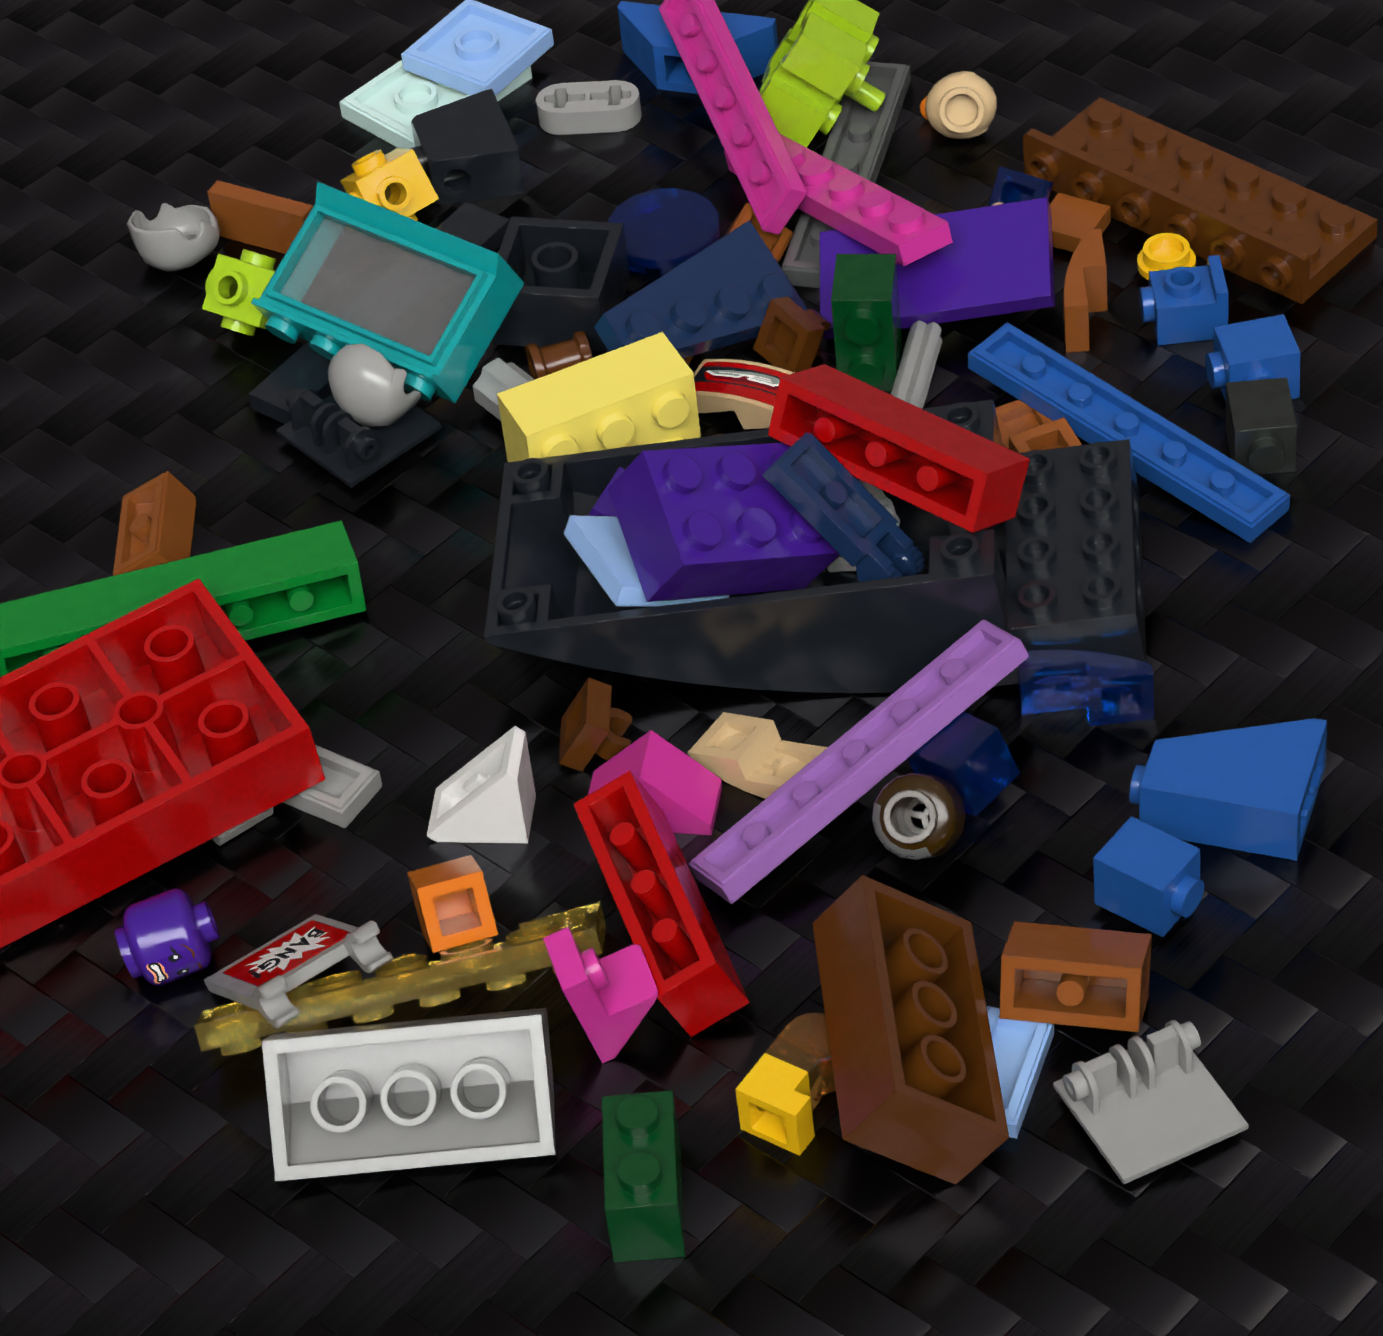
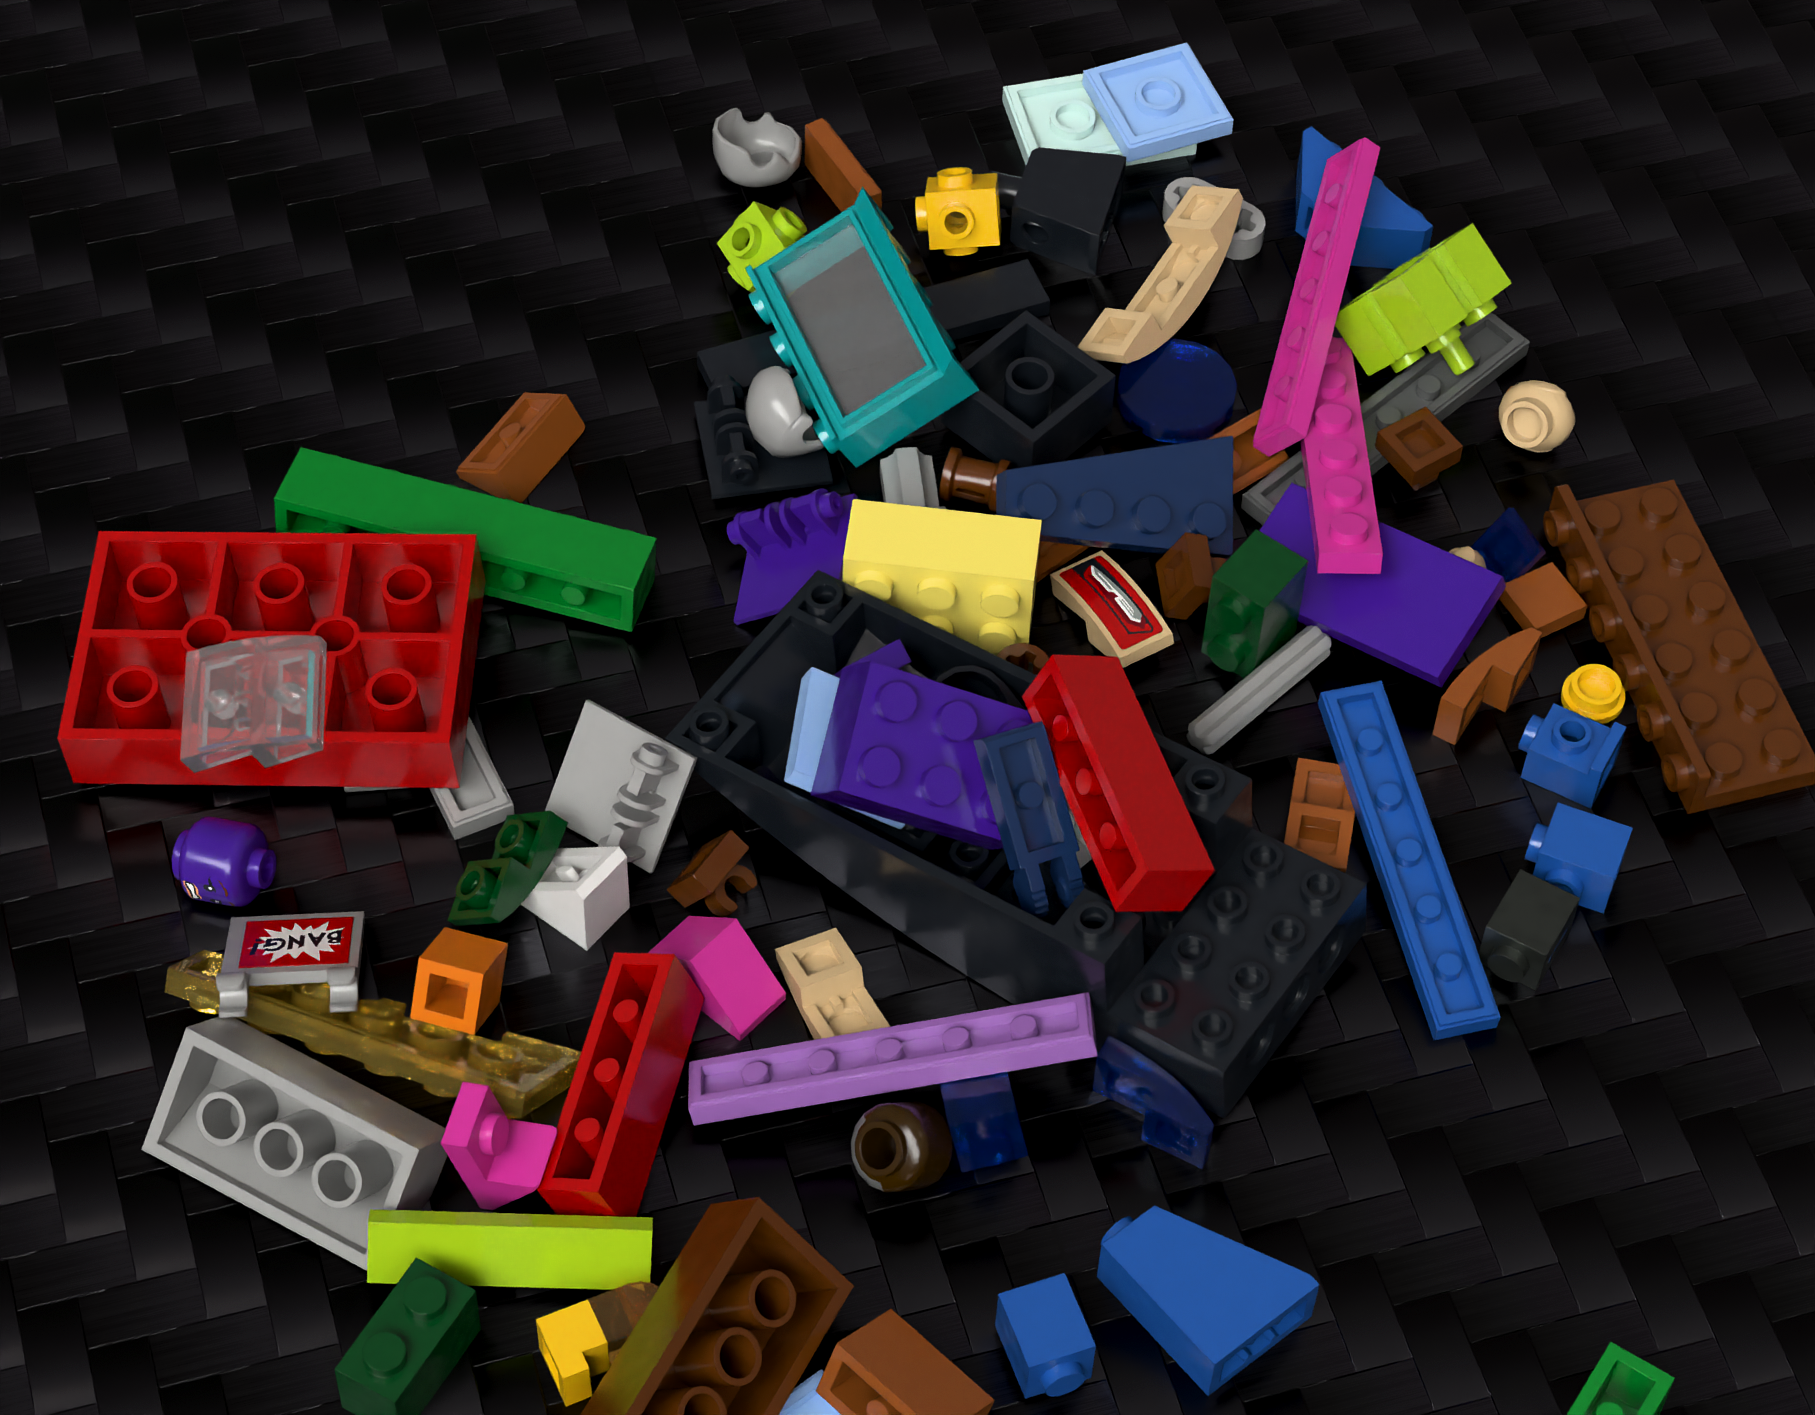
camera: 25 degrees right, 10 degrees up
none -> clear slope [180,635,327,773]
none -> lime tile [367,1209,653,1291]
none -> dark green slope [447,811,568,926]
none -> light grey hinge [545,699,697,873]
none -> dark purple hinge [727,488,858,625]
none -> tan slope [1078,185,1243,364]
none -> reddish brown tile [1375,406,1463,491]

